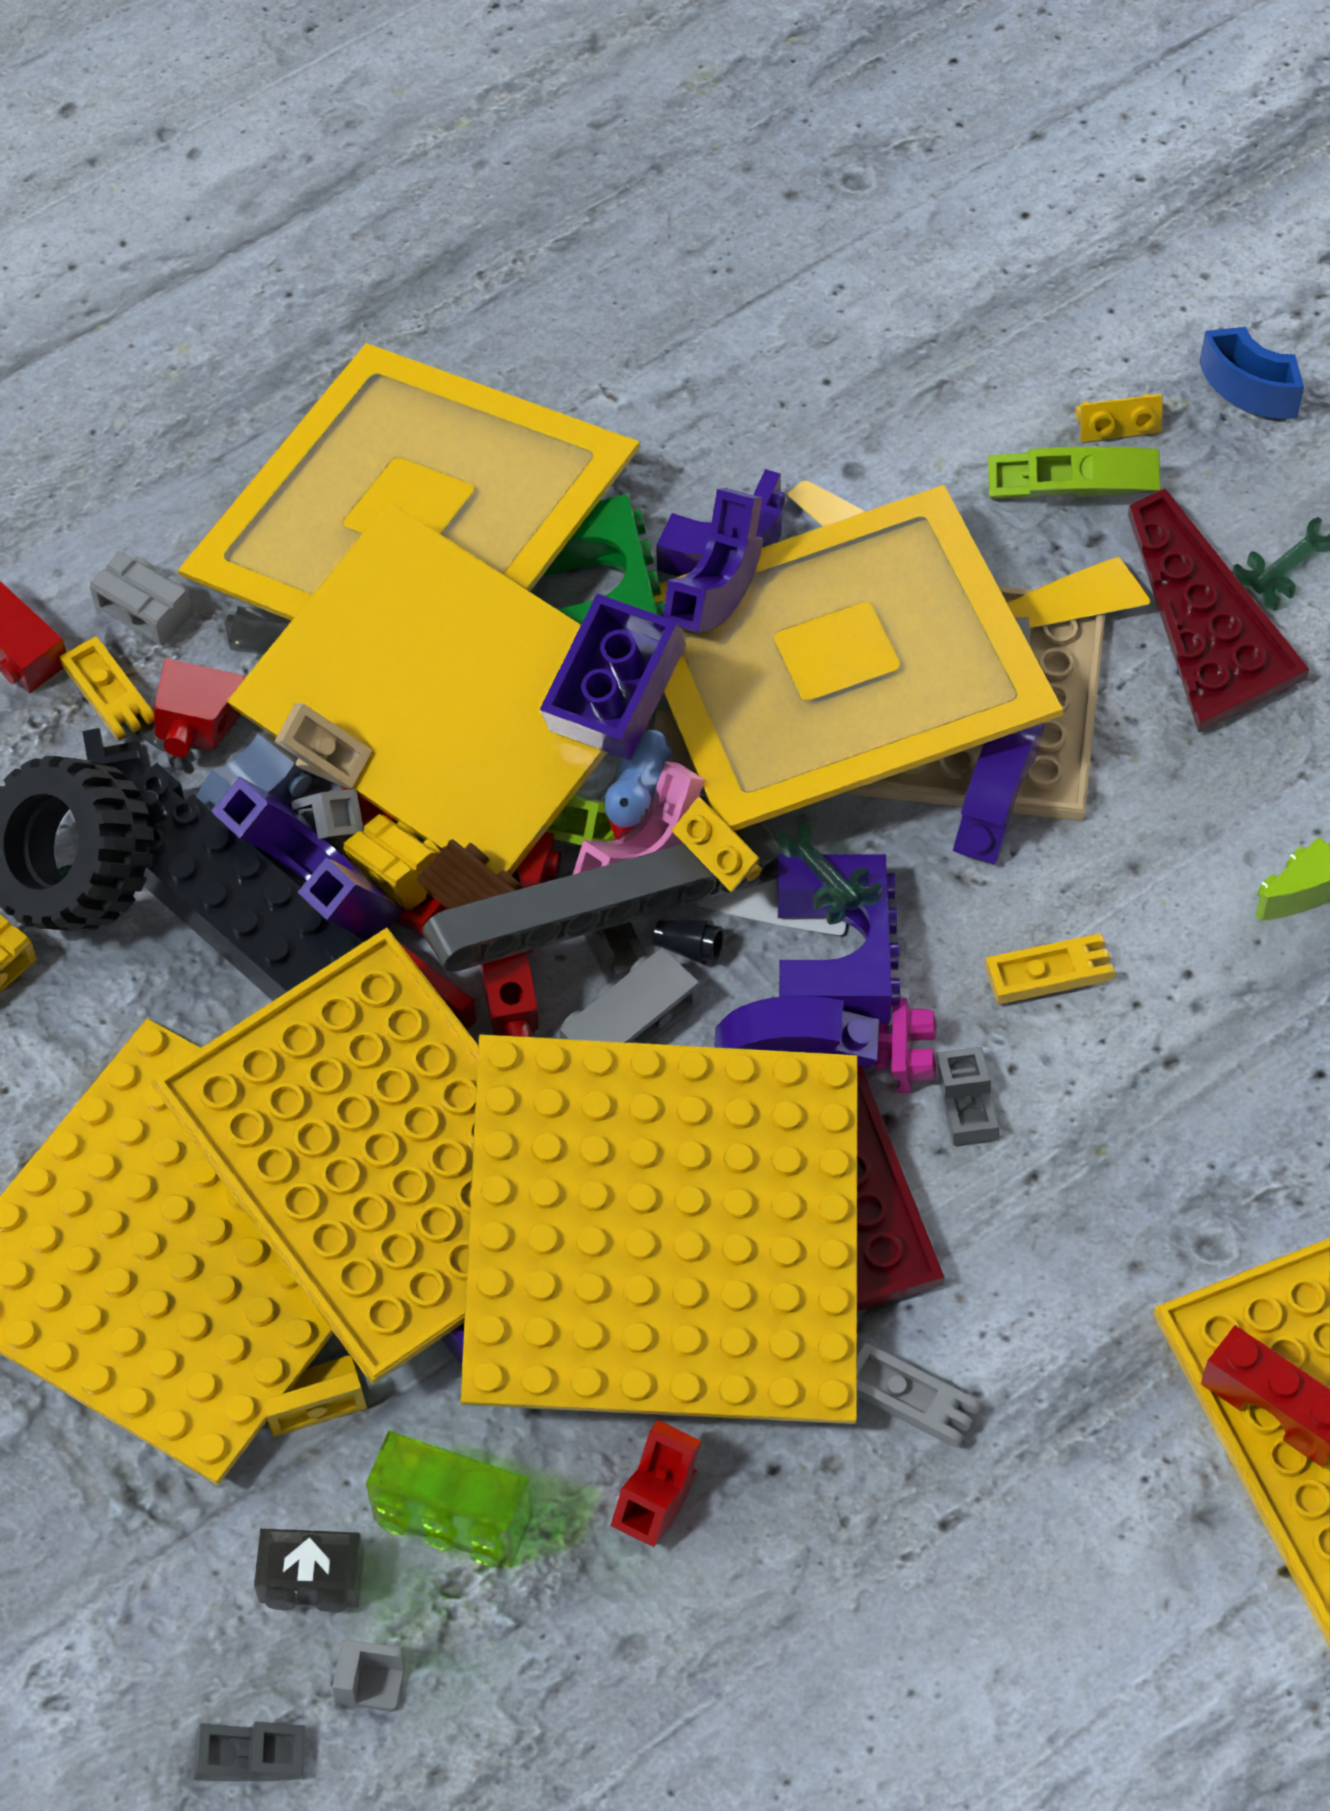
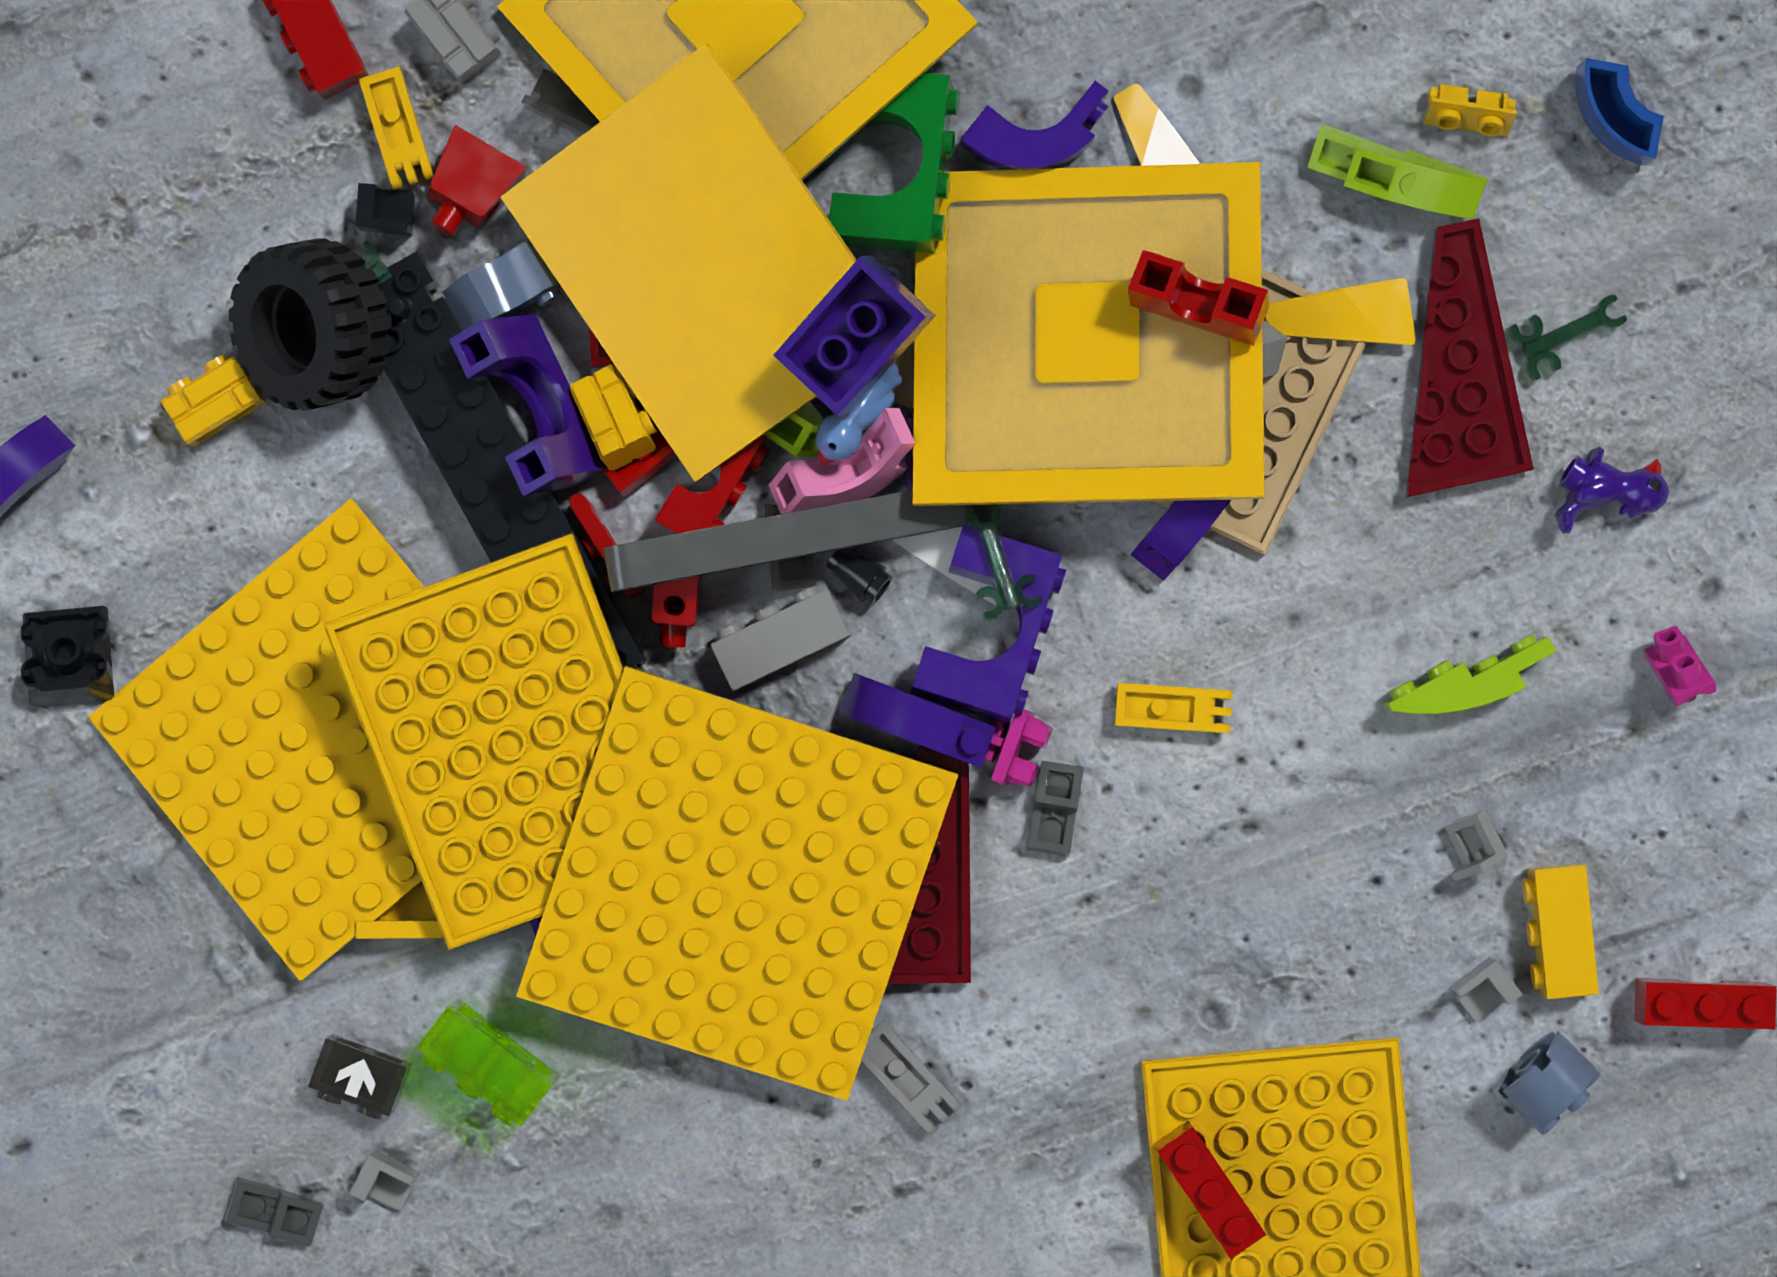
camera: 15 degrees right, 30 degrees up
tan slope [274,703,372,789] -> none
light grey panel [291,789,364,841] -> none
reddish brown brick [416,839,522,910] -> none
red brick [610,1420,702,1547] -> none
dark purple arch [663,488,764,633] -> none
yellow hinge [671,797,762,892] -> none
none -> red arch [1128,250,1269,346]

